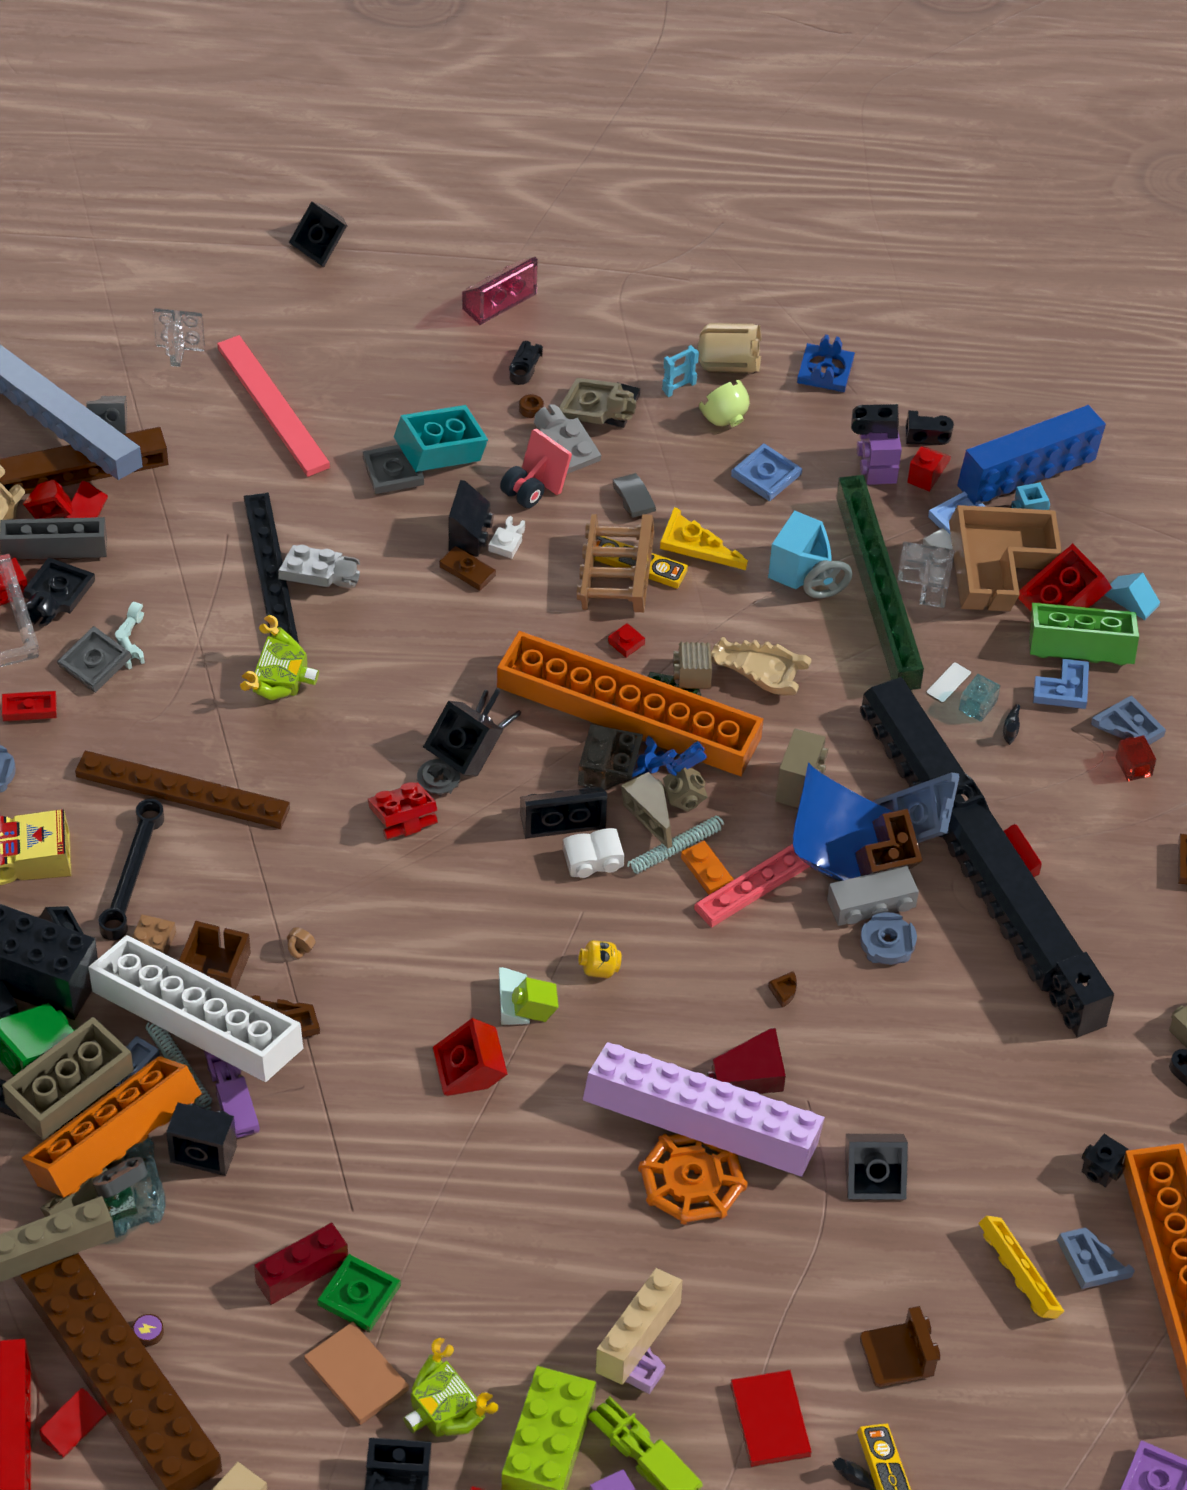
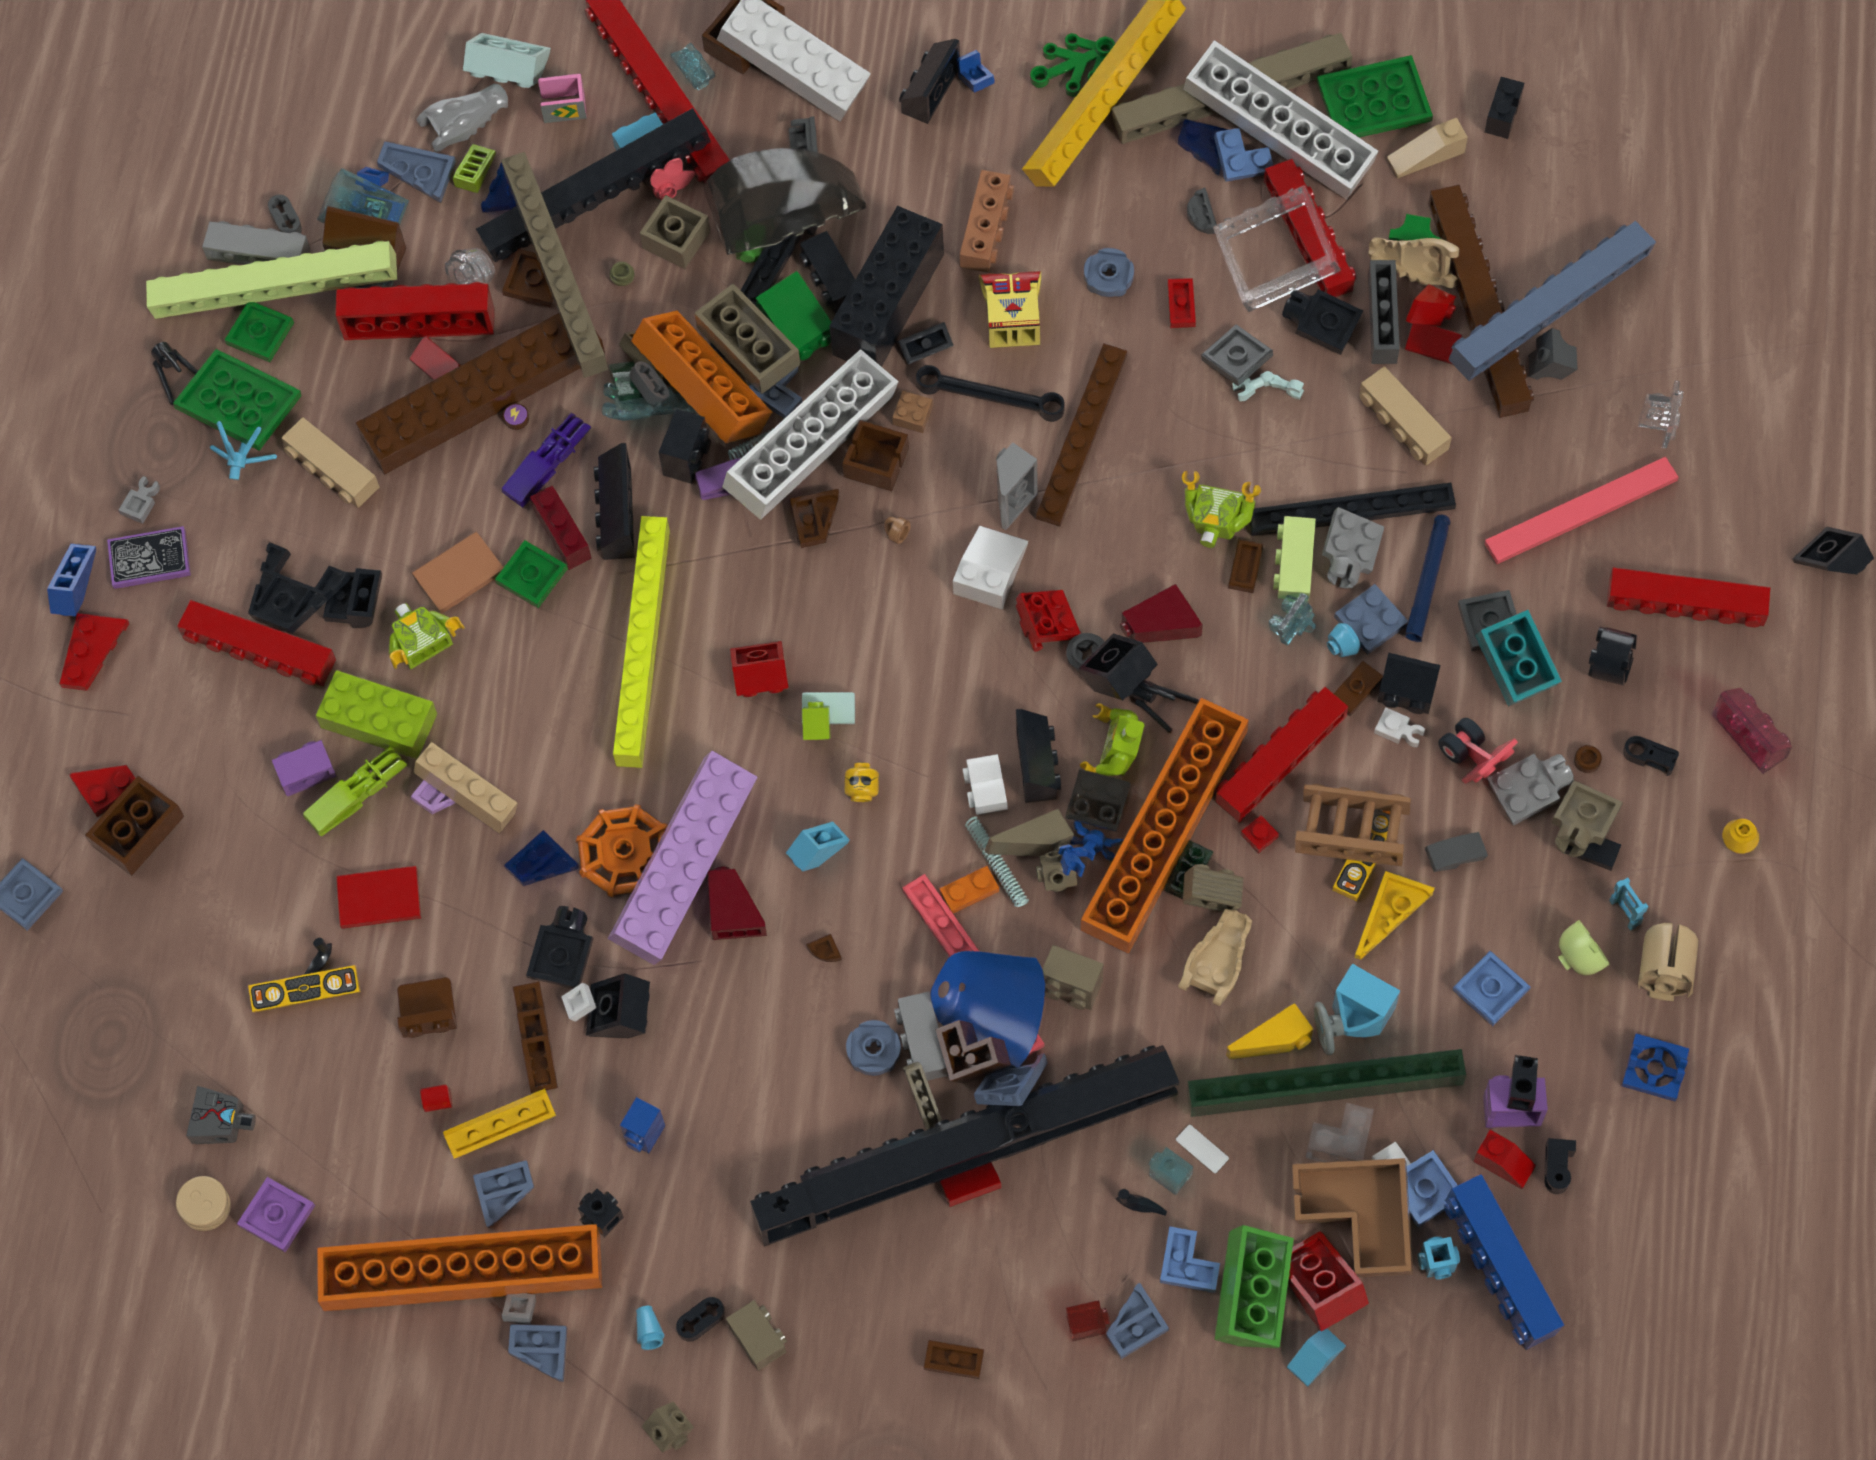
camera: 100 degrees right, 15 degrees up
none -> red brick [420,1084,452,1112]
none -> dark purple arm [502,412,591,508]
none -> clear blue wing [504,830,579,886]
none -> reddish brown slope [513,981,558,1093]
none -> black plate [526,906,594,989]
none -> white plate [562,983,596,1022]
none -> black slope [594,443,635,560]
none -> neon yellow brick [613,516,670,768]
none -> blue brick [620,1097,665,1153]
none -> medium azure slope [786,822,850,872]
none -> dark tan piece [903,1061,942,1130]
none -> white slope [953,526,1028,609]
none -> light grey slope [996,443,1038,531]
none -> lime torso [1078,703,1144,782]
none -> dark red slope [1120,584,1203,643]
none -> red brick [1216,687,1348,823]
none -> yellow slope [1226,1003,1314,1059]
none -> reddish brown tile [1228,539,1264,593]
none -> clear light blue hips [1269,593,1316,645]
none -> yellowish green brick [1273,516,1316,601]
none -> medium azure cone [1326,623,1360,657]
none -> sand blue plate [1334,584,1409,655]
none -> tan brick [1359,366,1452,466]
none -> dark blue piece [1405,514,1451,642]
none -> black brick [1588,626,1638,686]
none -> red brick [1607,567,1771,628]
none -> yellow cone [1722,819,1759,854]

